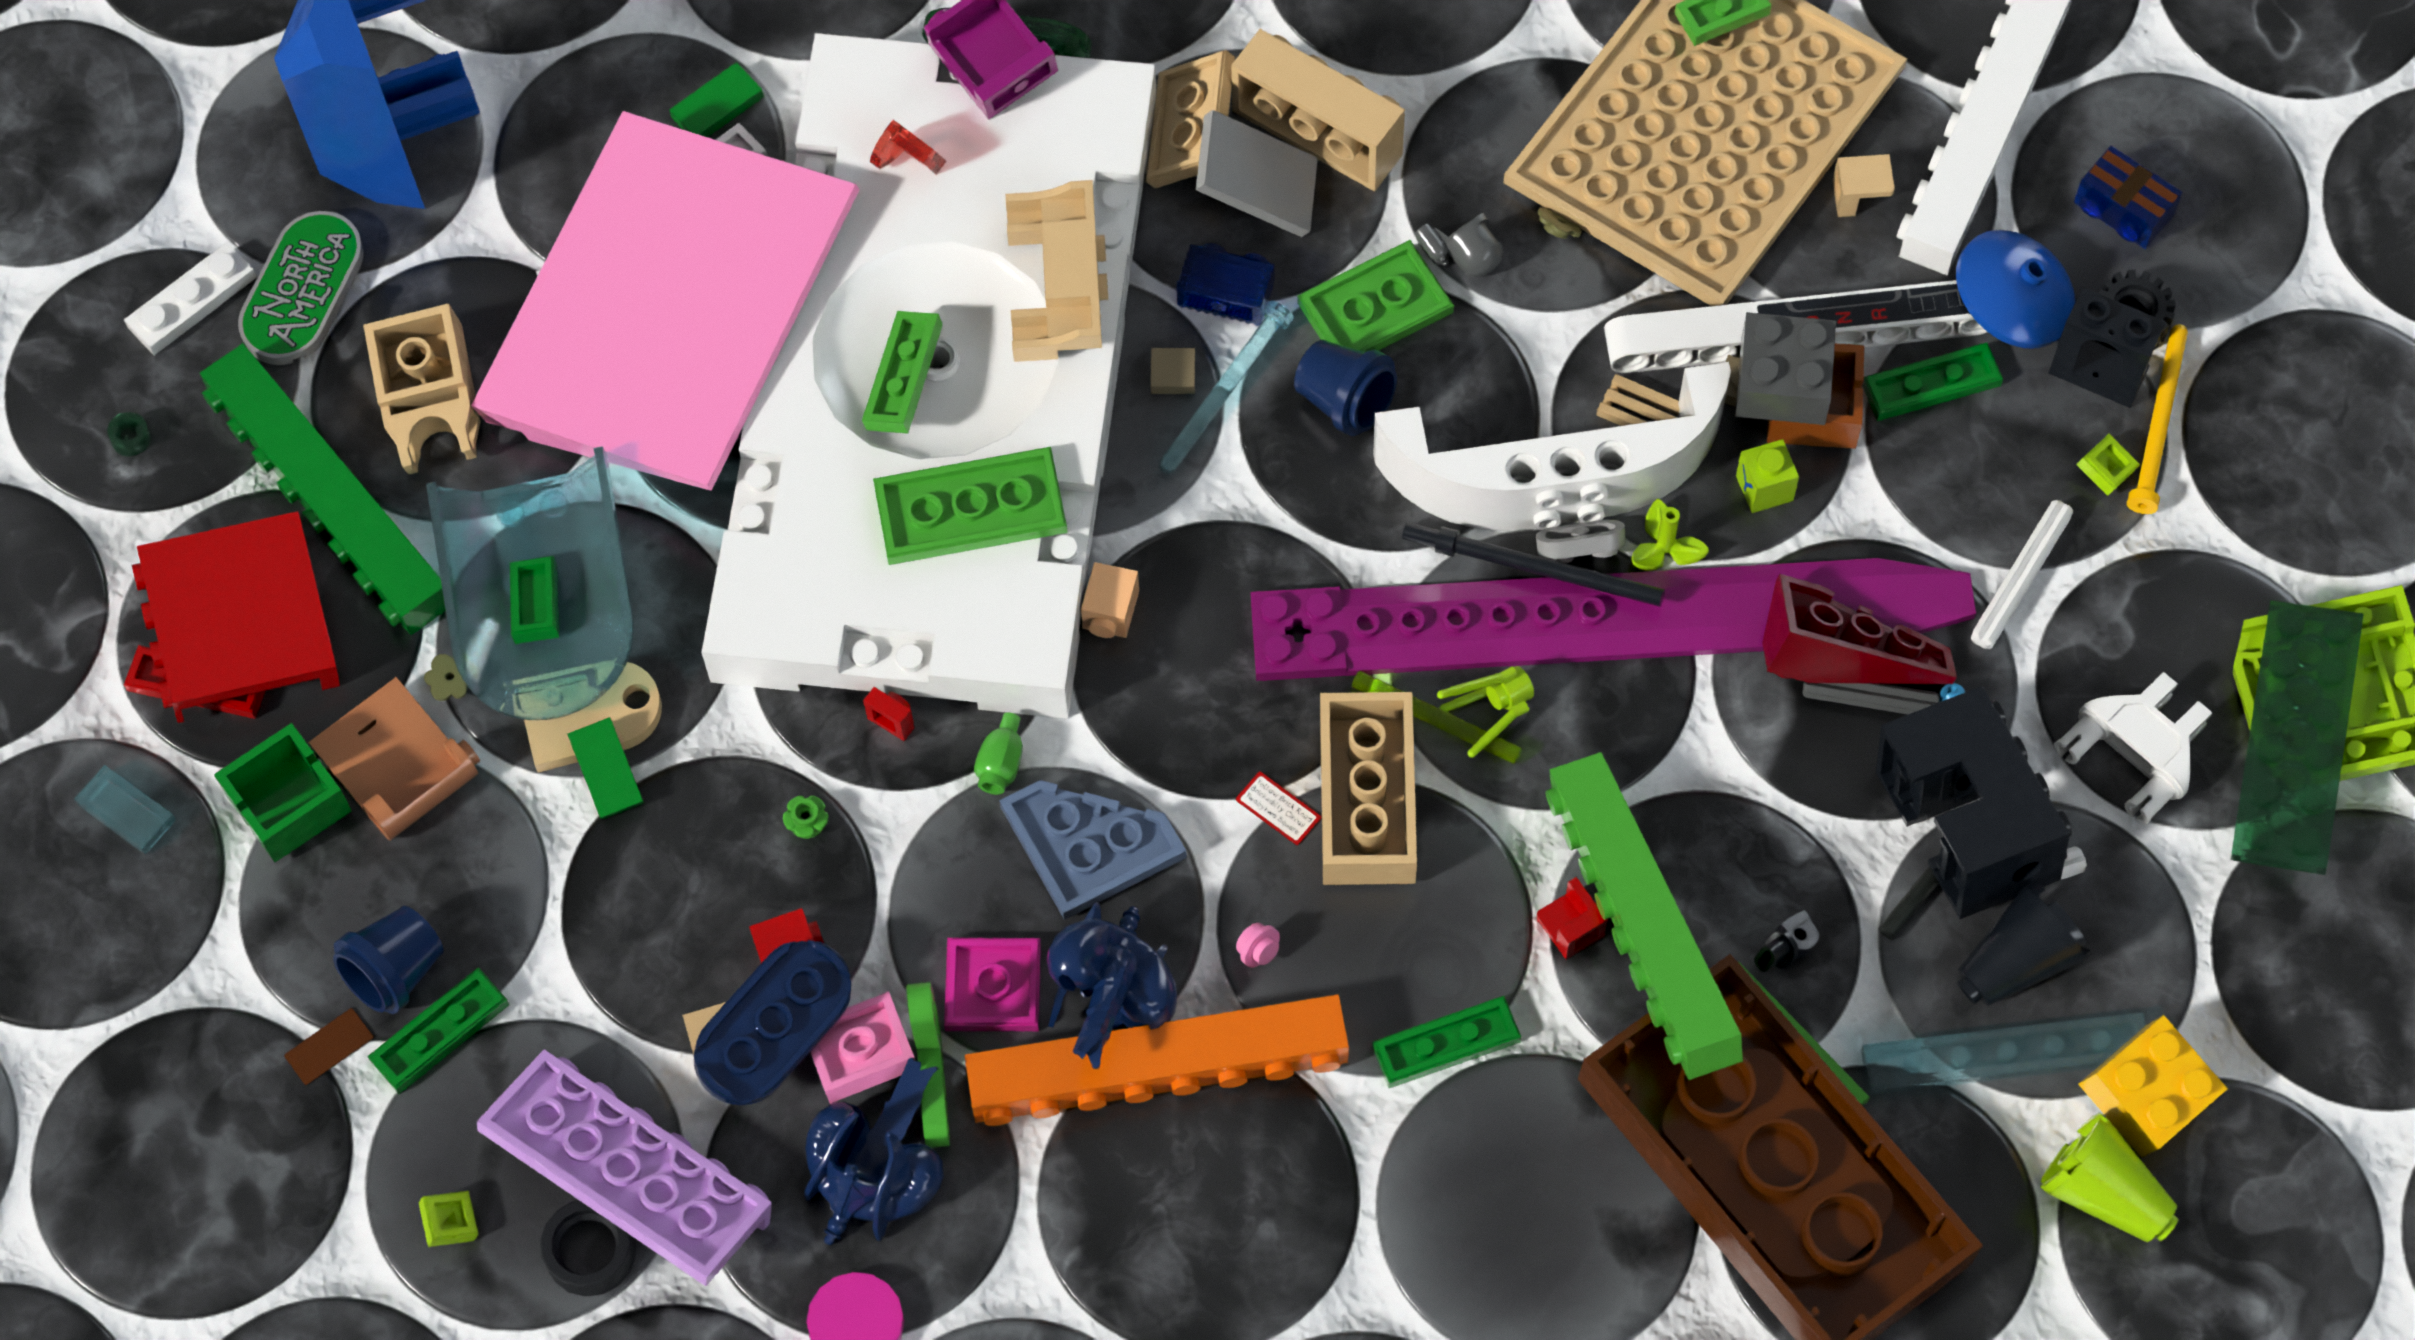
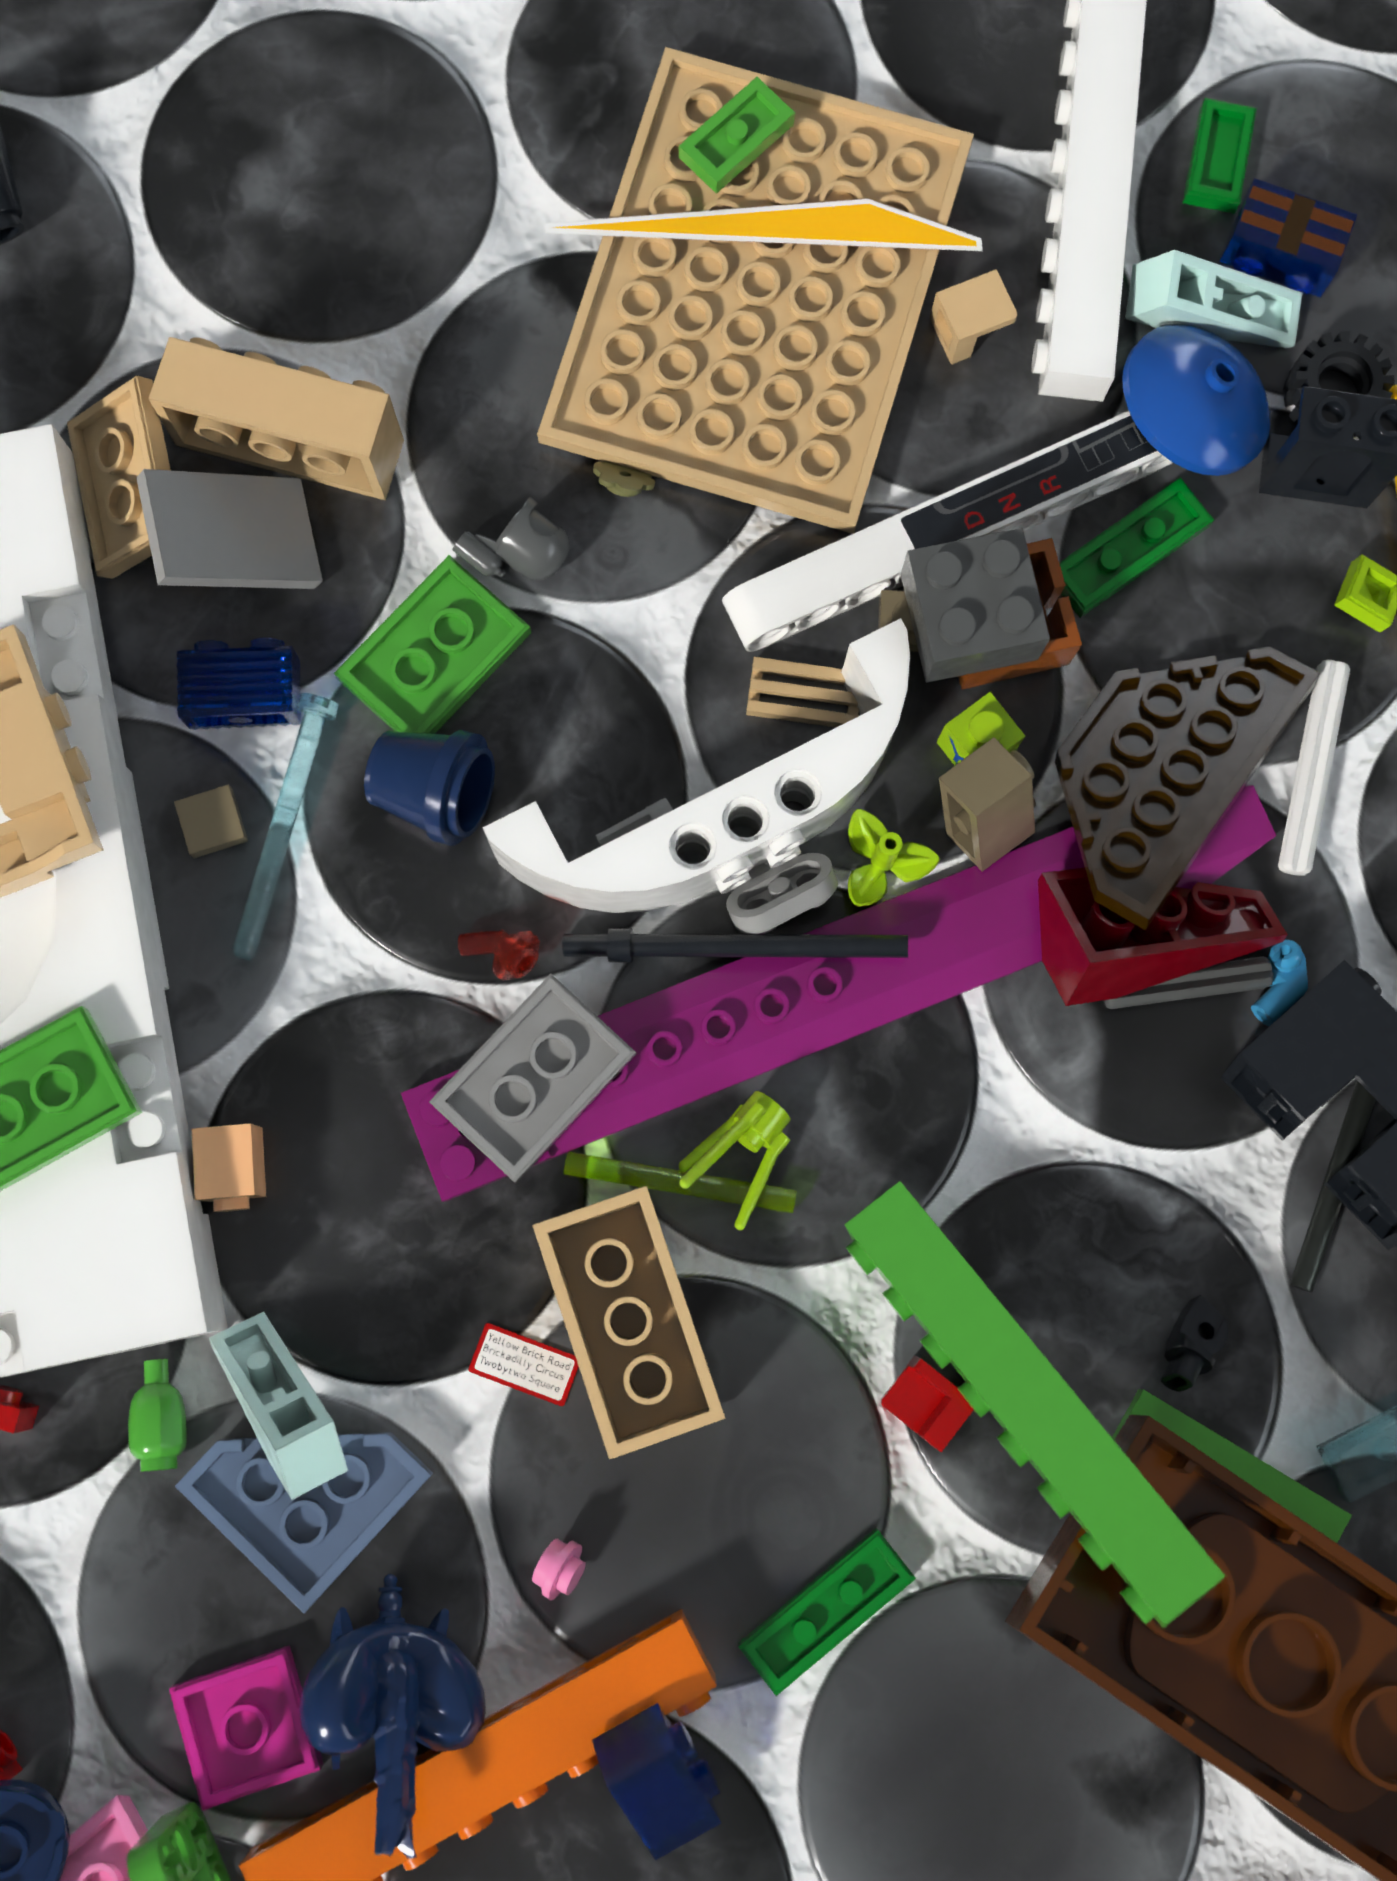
camera: 25 degrees left, 15 degrees up
none -> light aqua slope [209,1312,348,1500]
none -> light grey tile [429,973,636,1183]
none -> clear red plate [458,929,540,981]
none -> yellow sticker [544,199,983,251]
none -> clear blue brick [592,1703,721,1860]
none -> dark tan brick [939,737,1036,872]
none -> dark brown plate [1055,647,1320,930]
none -> light aqua slope [1125,250,1302,348]
none -> green tile [1183,98,1257,214]

